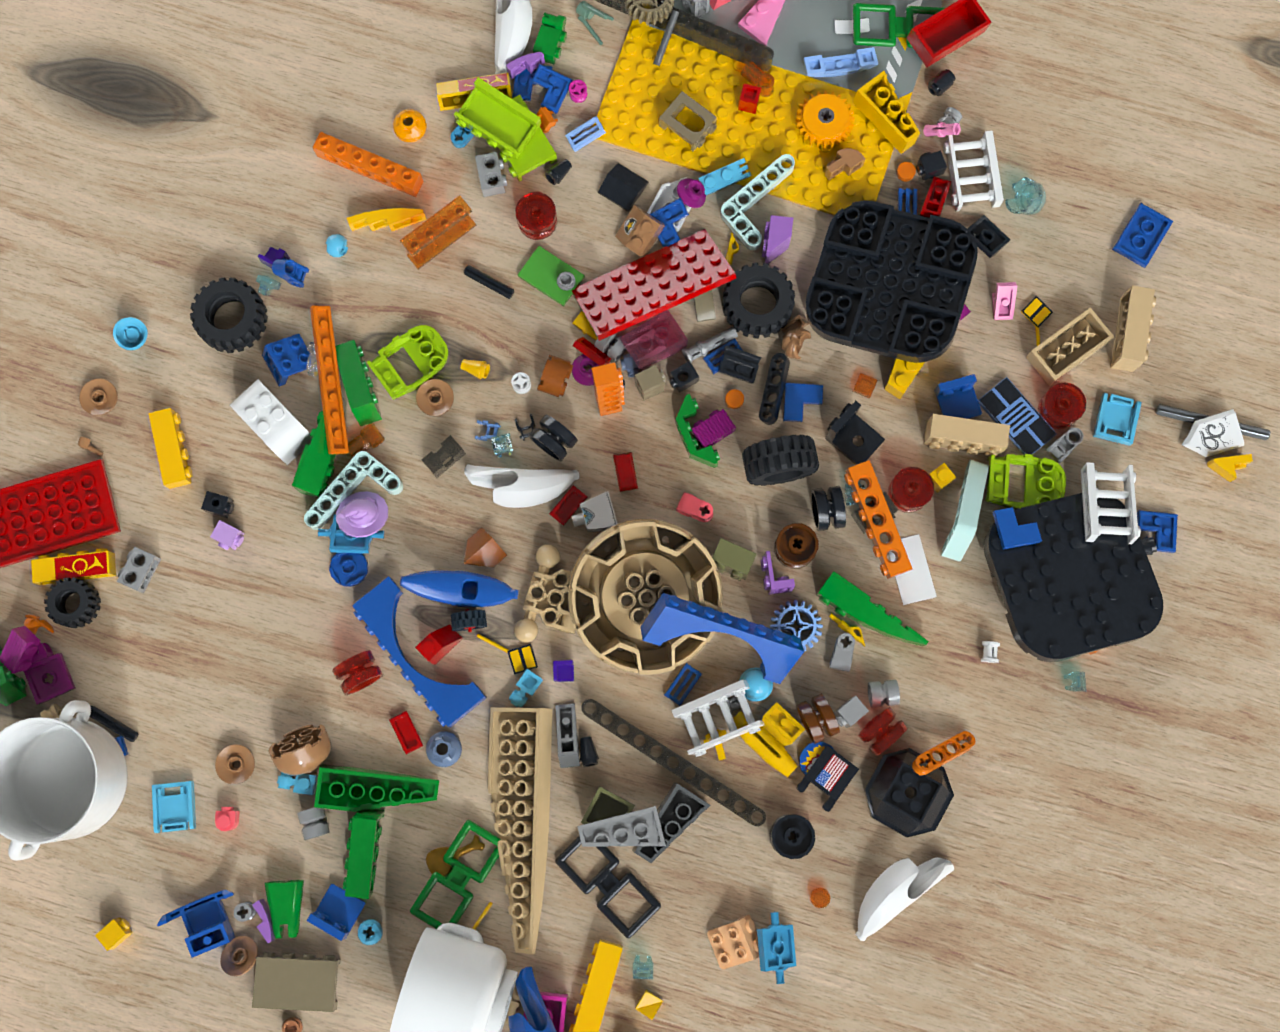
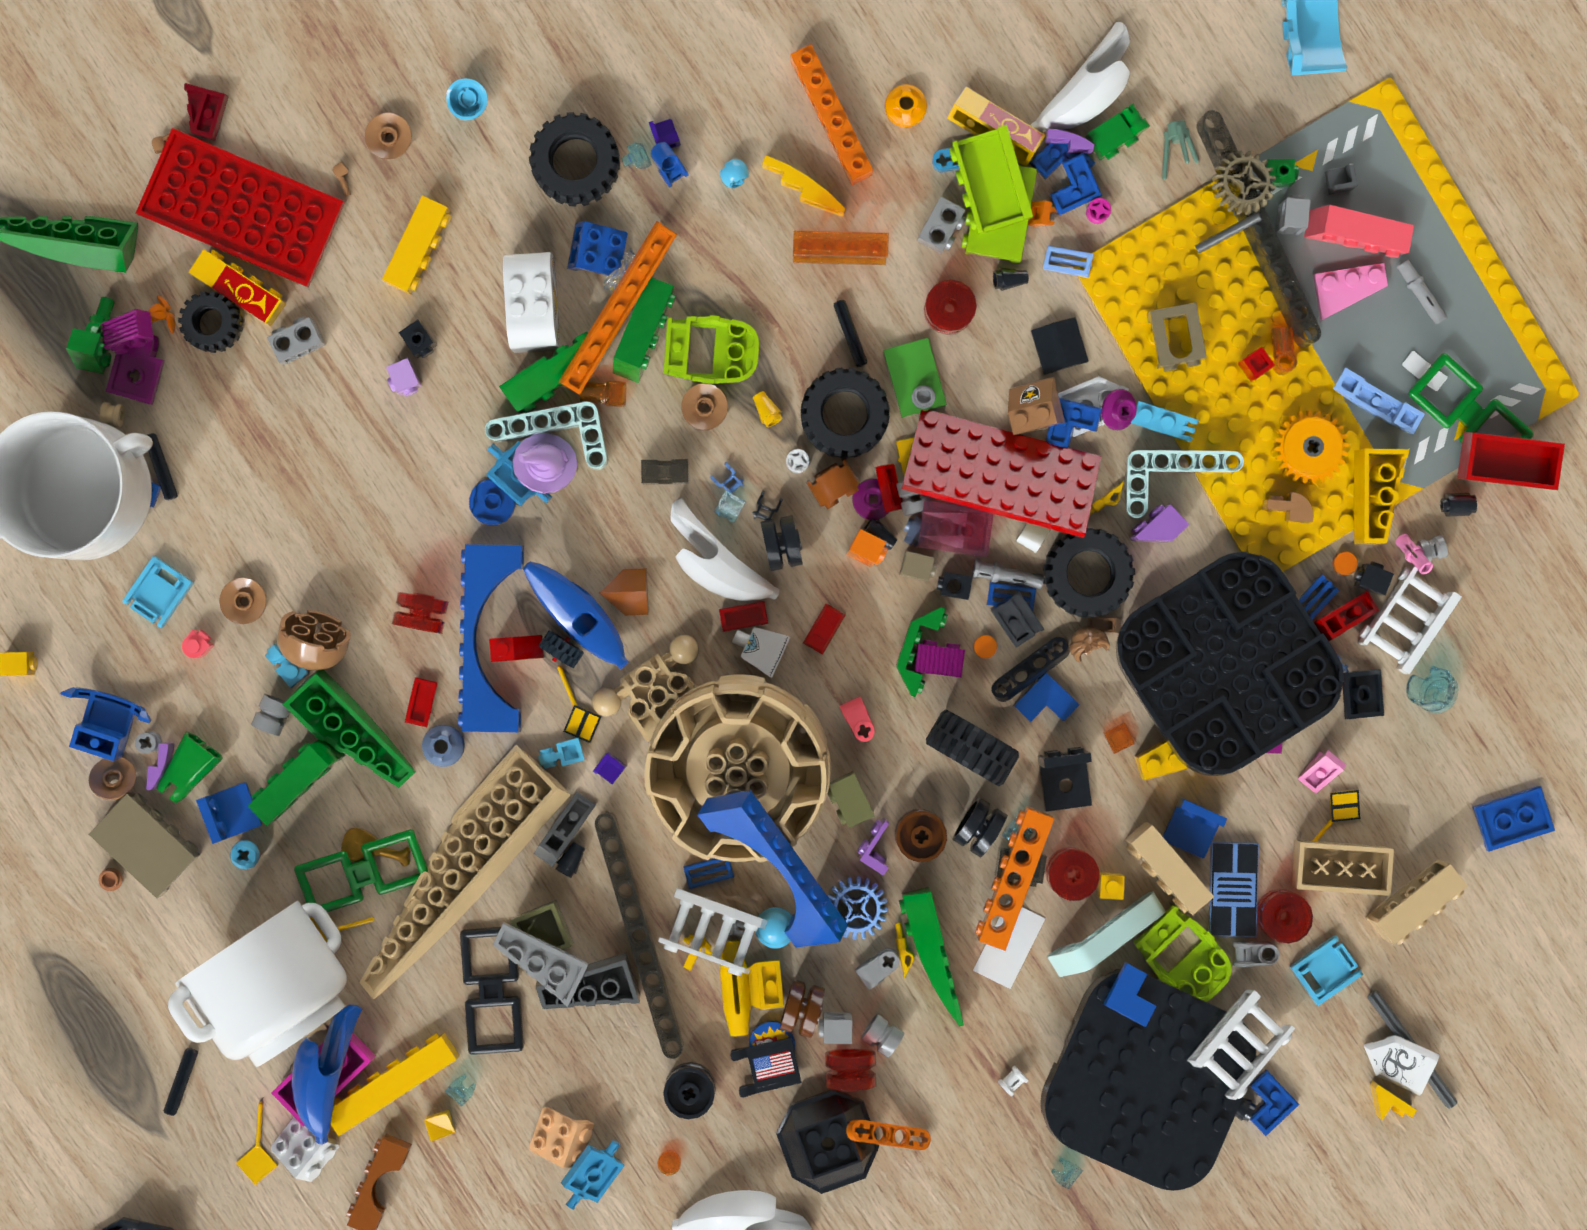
camera: 40 degrees right, 10 degrees up
none -> black tyre [801,367,890,459]

